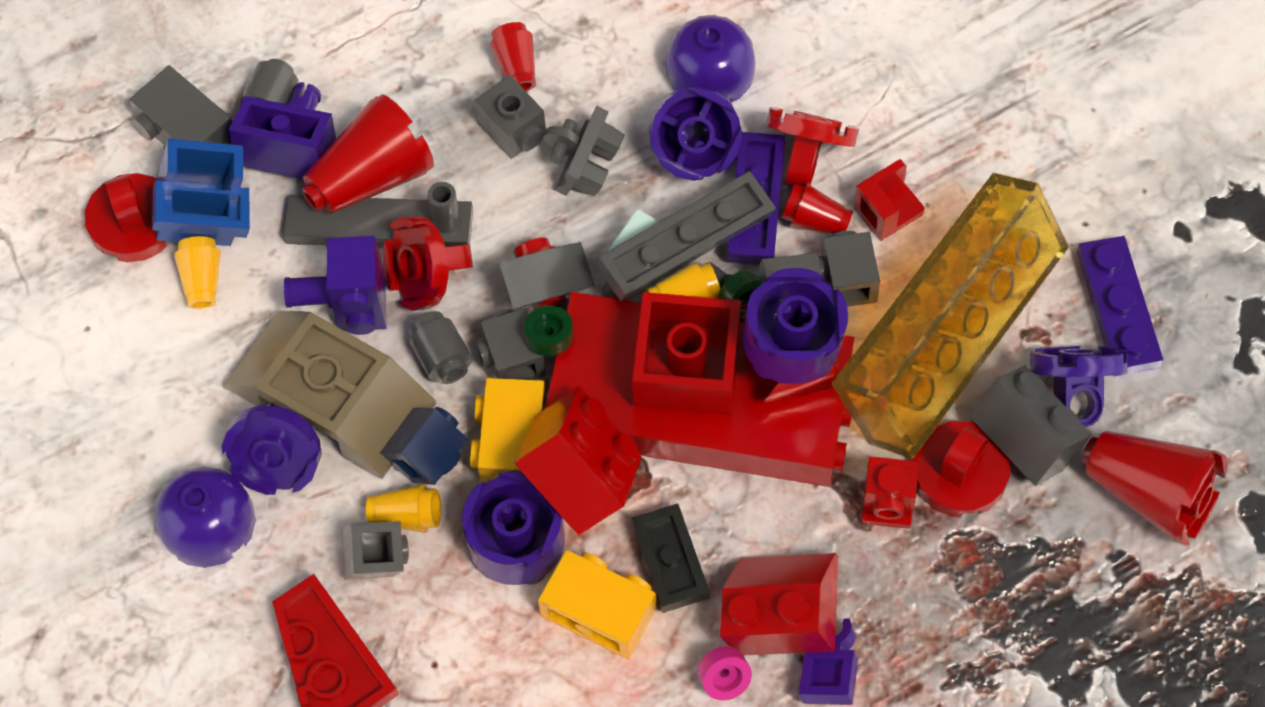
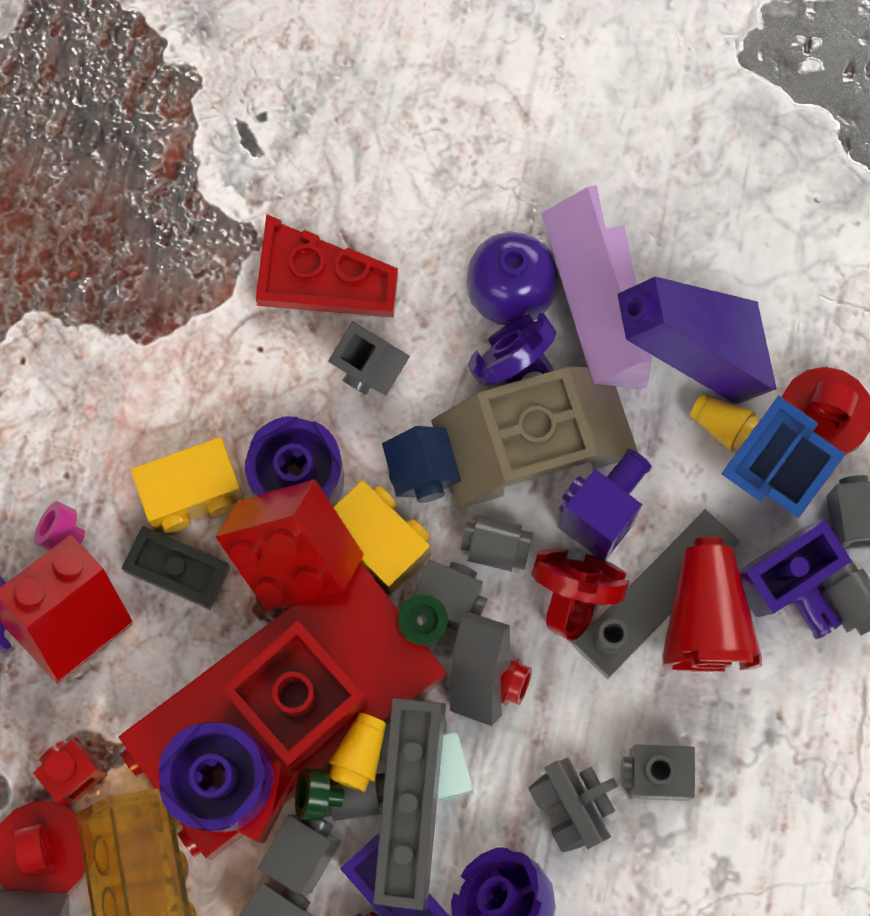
camera: 130 degrees right, 10 degrees up
yellow cone [366,484,441,533] -> none
red cone [489,22,536,91] -> none
none -> lavender slope [541,185,652,389]
none -> dark purple slope [617,276,777,404]

